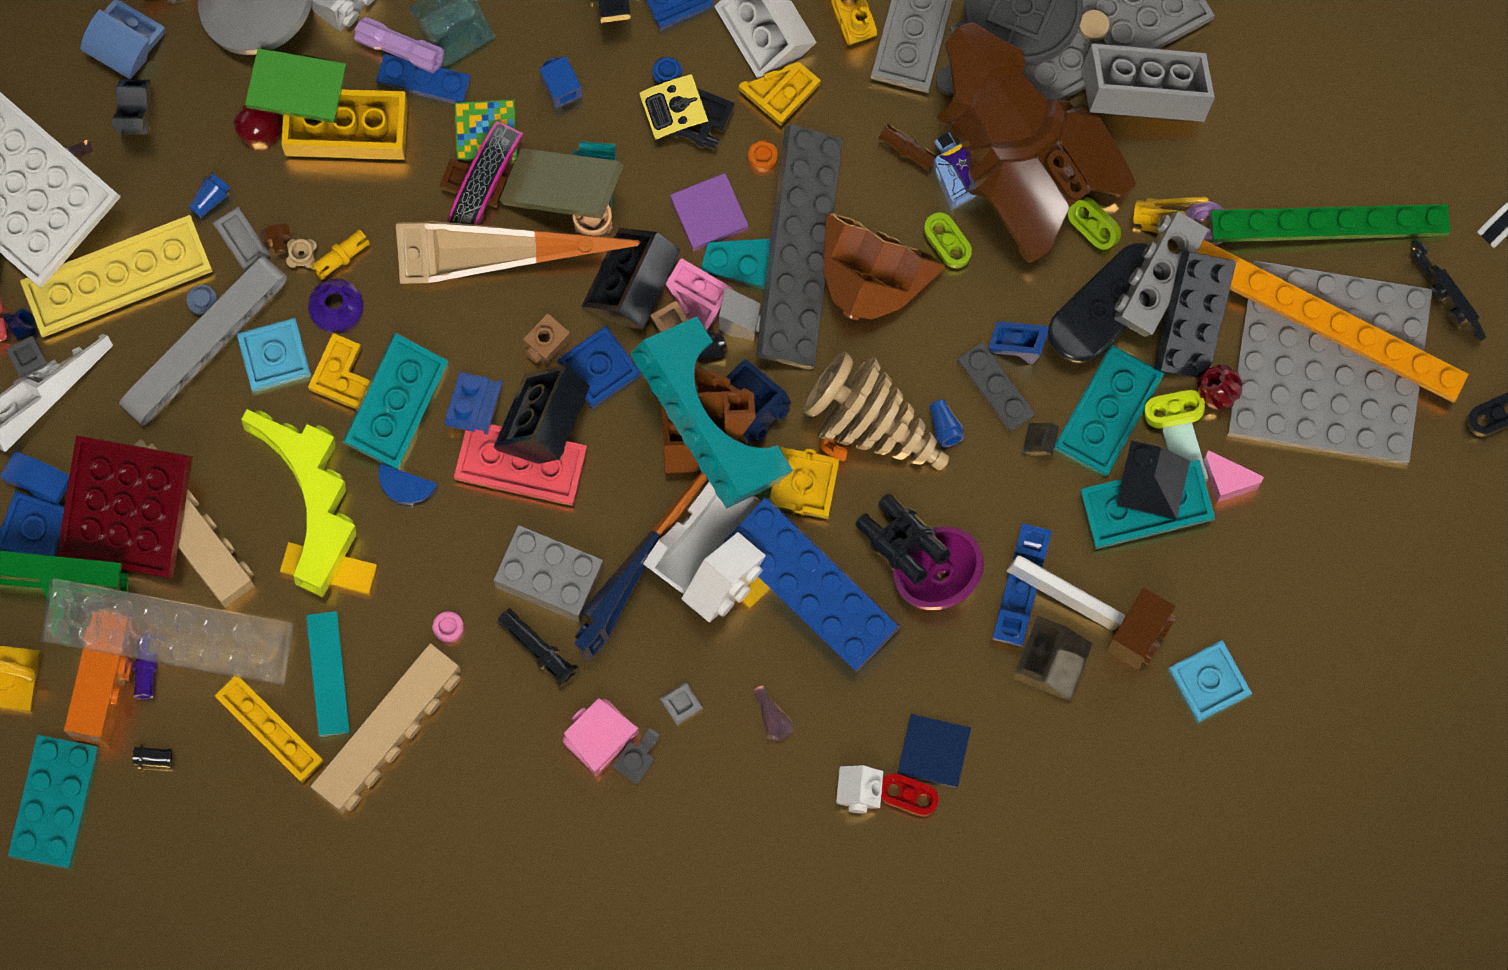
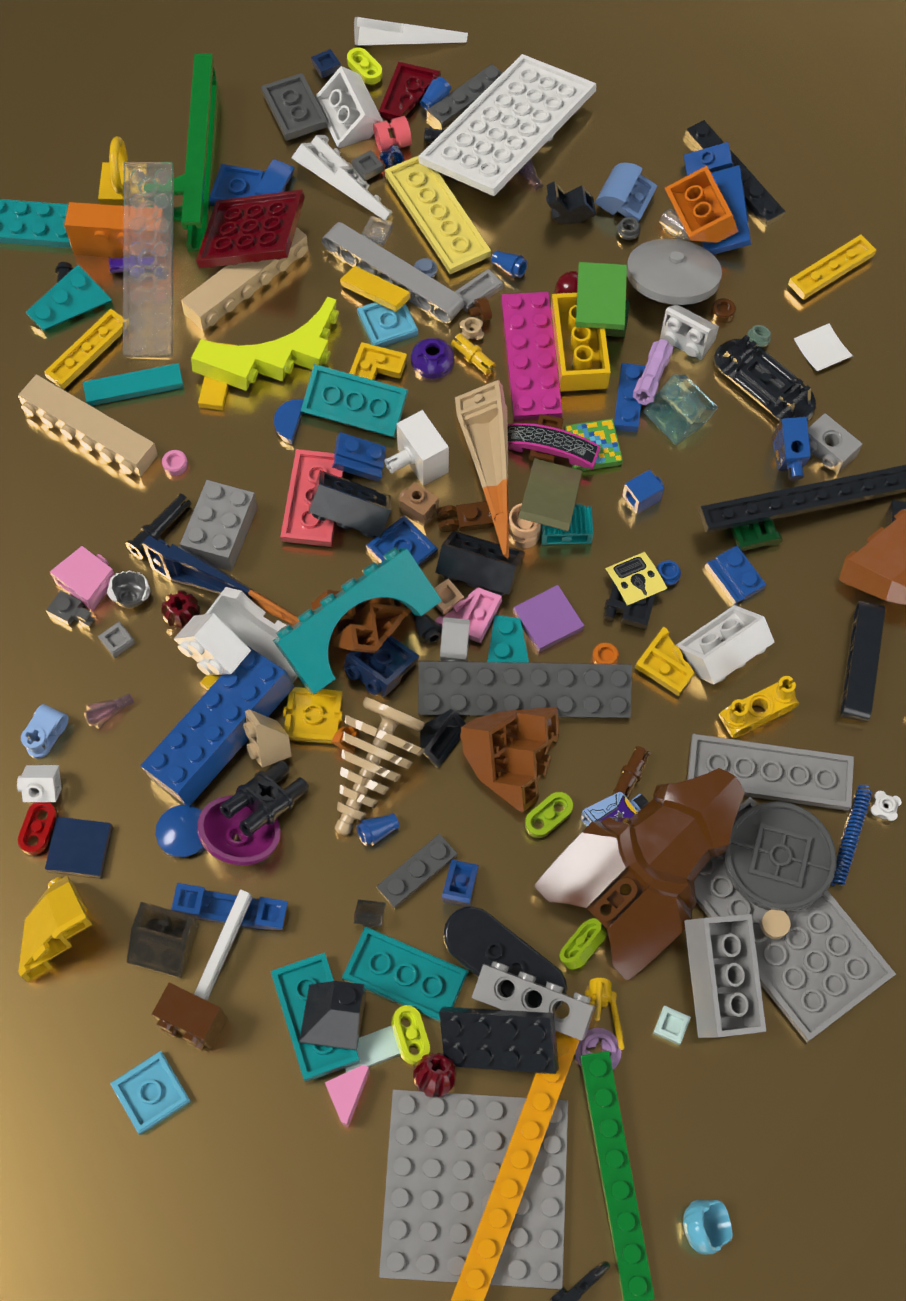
camera: 85 degrees right, 10 degrees down
none -> yellow brick [18,875,92,982]
none -> light blue piece [21,704,69,759]
none -> teal wing [26,265,112,331]
none -> flat silver hair [107,570,151,609]
none -> blue dish [155,805,205,857]
none -> dark red piece [161,591,200,629]
none -> tan slope [243,709,292,768]
none -> yellow tile [340,266,411,312]
none -> clear plate [362,216,393,246]
none -> white brick [384,410,449,486]
none -> black slope [420,709,466,768]
none -> reddish brown hinge [436,501,495,532]
none -> dark pink plate [501,292,562,421]
none -> dark grey plate [617,217,641,240]
none -> light aqua tile [653,1005,691,1045]
none -> medium azure hair [683,1199,733,1254]

